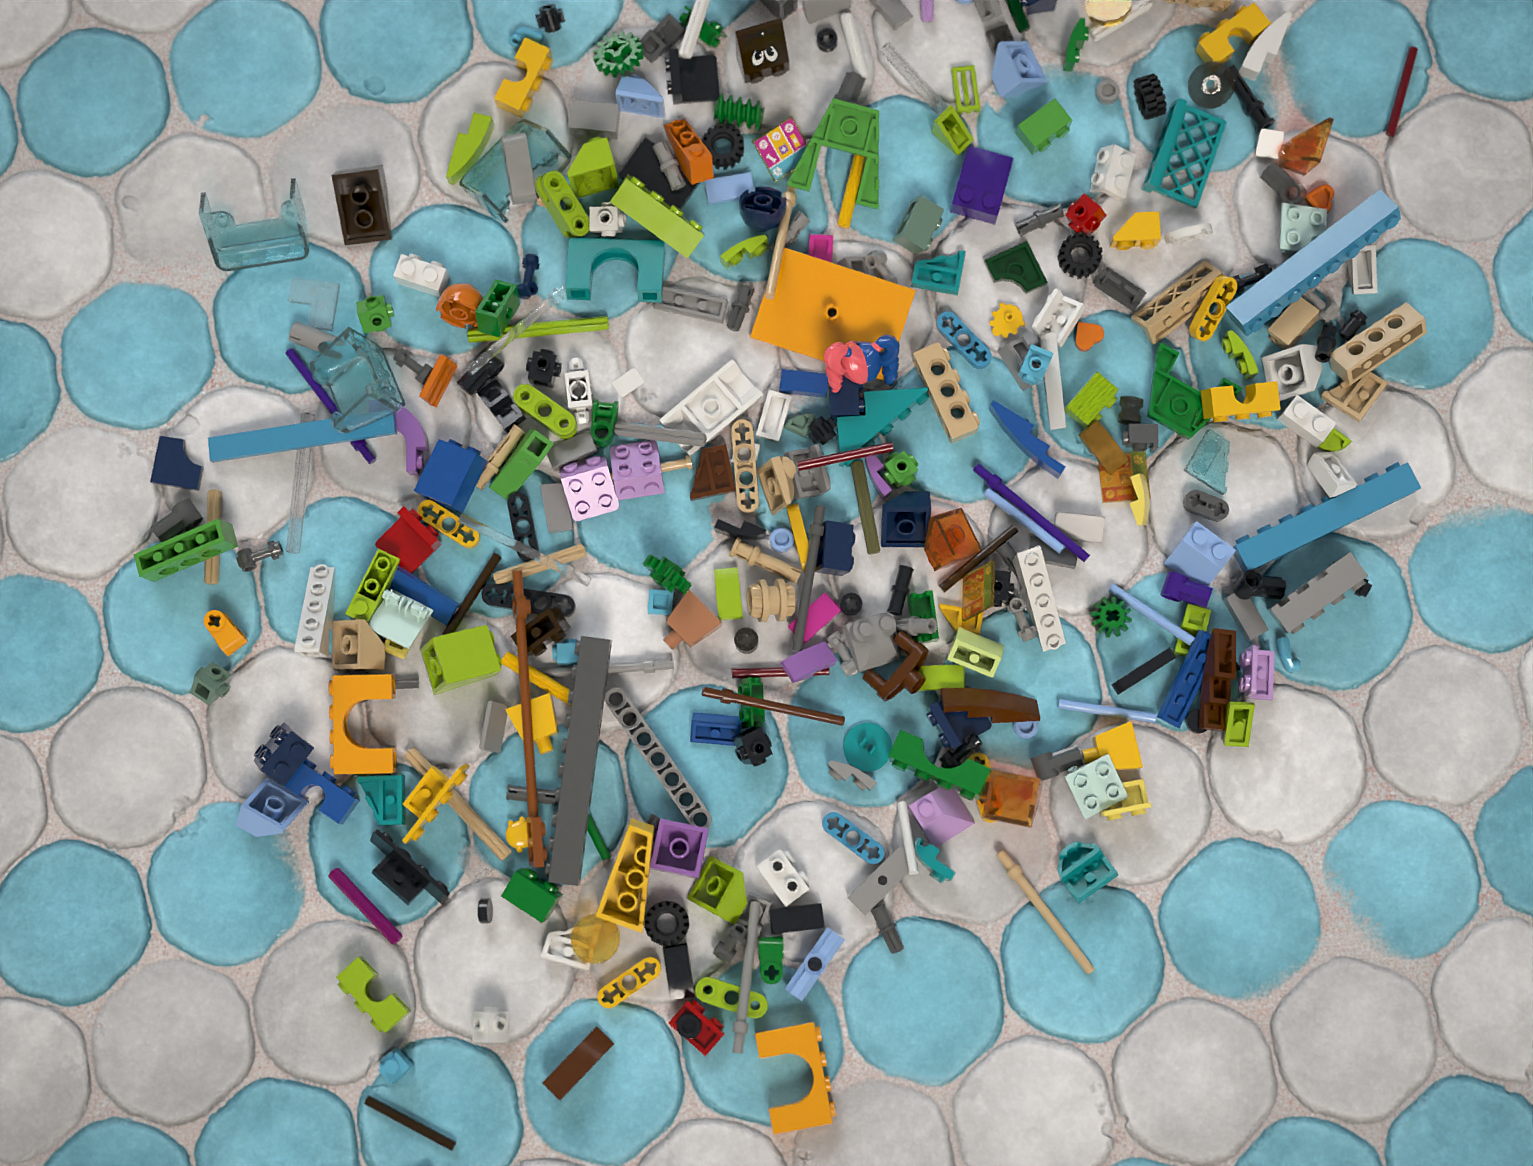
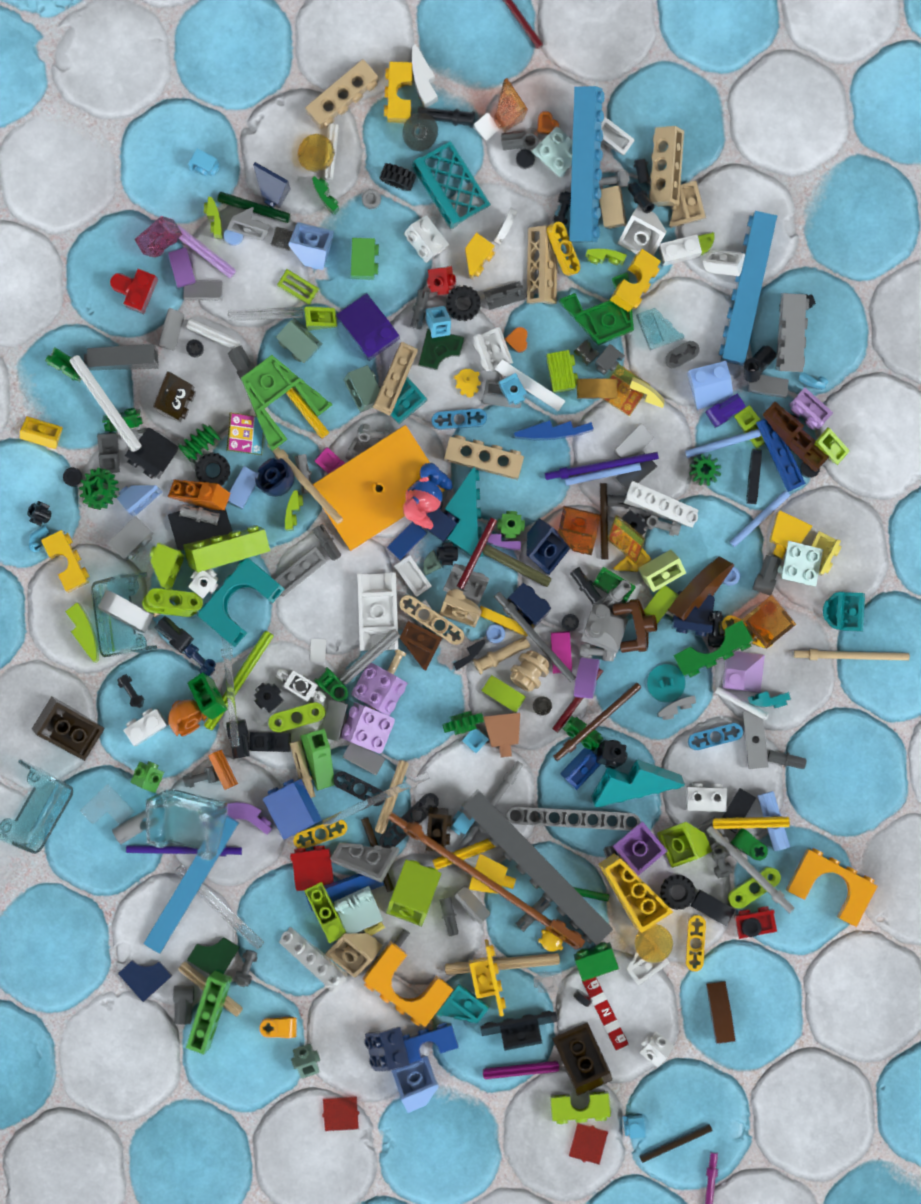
camera: 55 degrees left, 5 degrees up
none -> black tile [63,467,83,487]
none -> black bar [117,674,145,709]
none -> black piece [154,616,194,653]
none -> dark green tile [187,937,240,975]
none -> sand green brick [276,318,322,363]
none -> clear red piece [322,1096,360,1131]
none -> light grey wing [330,843,400,883]
none -> tan tile [372,341,418,416]
none -> medium azure brick [426,306,451,338]
none -> dark grey axle [439,897,459,936]
none -> black tile [516,149,535,169]
none -> dark brown slope [552,1022,613,1096]
none -> clear red piece [569,1123,608,1165]
none -> red sticker [583,977,629,1051]
none -> teal slope [591,759,685,807]
none -> yellow axle [713,817,790,829]

